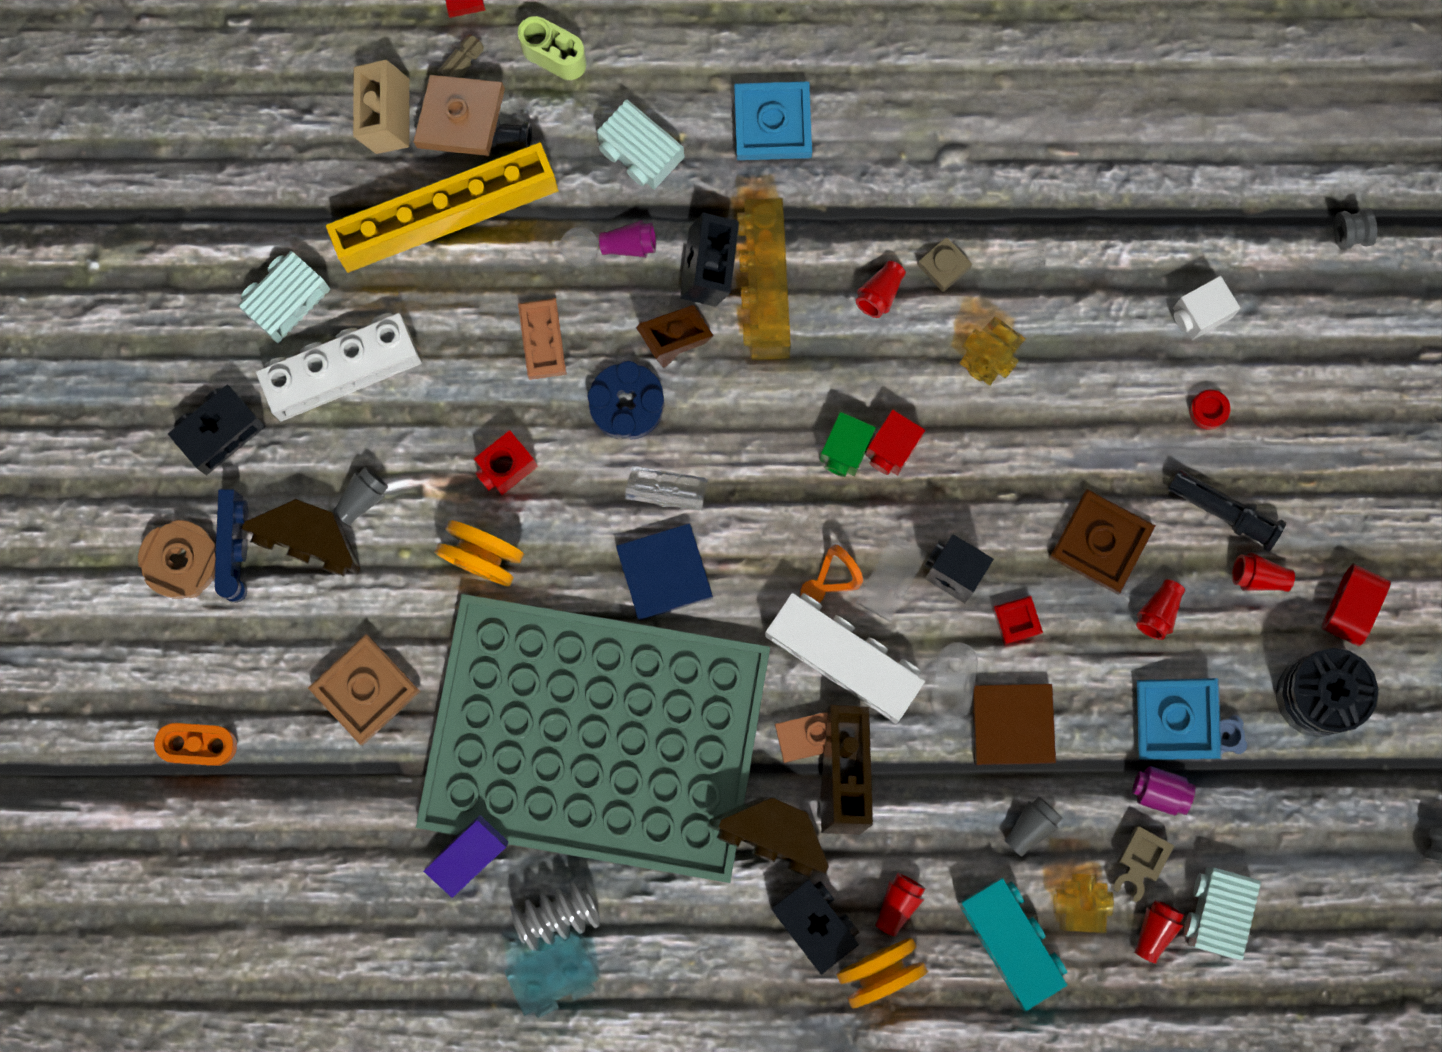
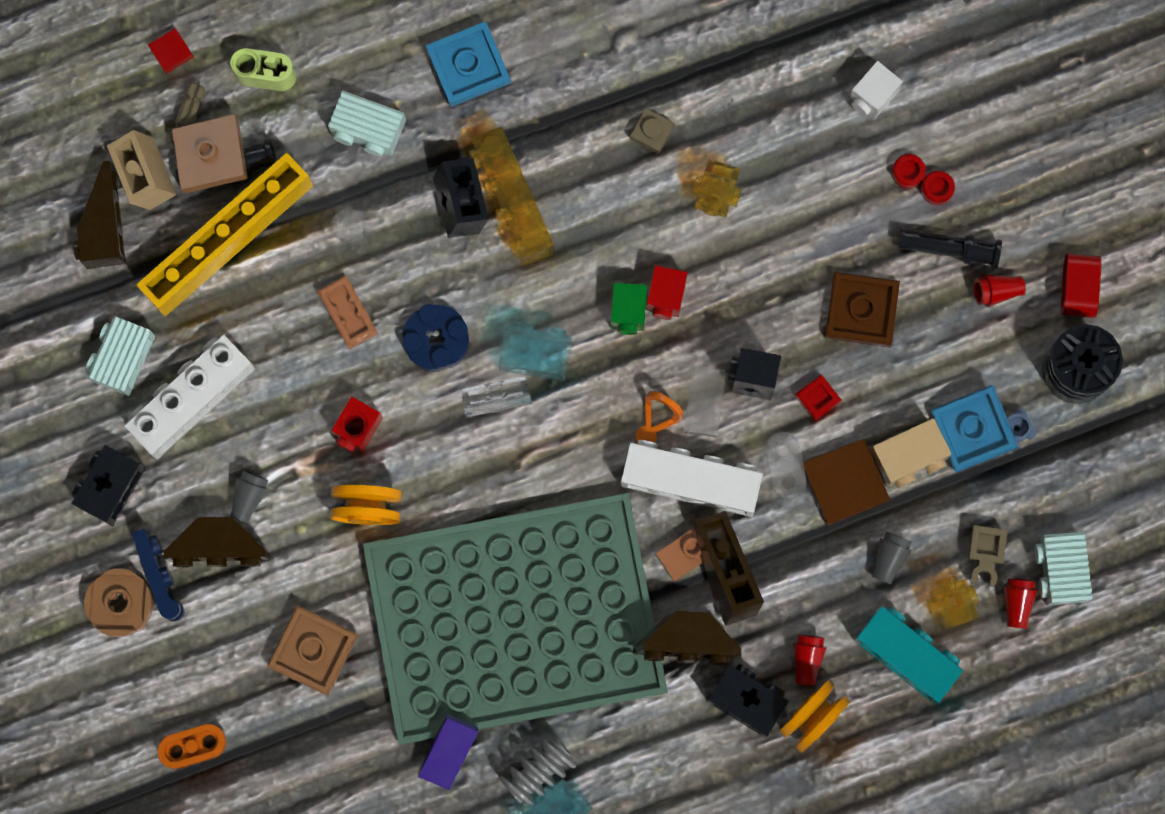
camera: 20 degrees left, 0 degrees up
magenta cone [599,220,656,258] -> none
dark blue tile [616,523,713,621] -> none
reddish brown slope [636,305,714,368] -> none
red cone [855,261,906,318] -> none
magenta brick [1132,766,1196,816] -> none
red cone [1136,579,1185,640] -> none
none -> dark brown slope [73,160,126,269]
none -> clear light blue brick [498,322,572,381]
none -> tan brick [870,418,952,489]
none -> red tile [921,171,955,205]

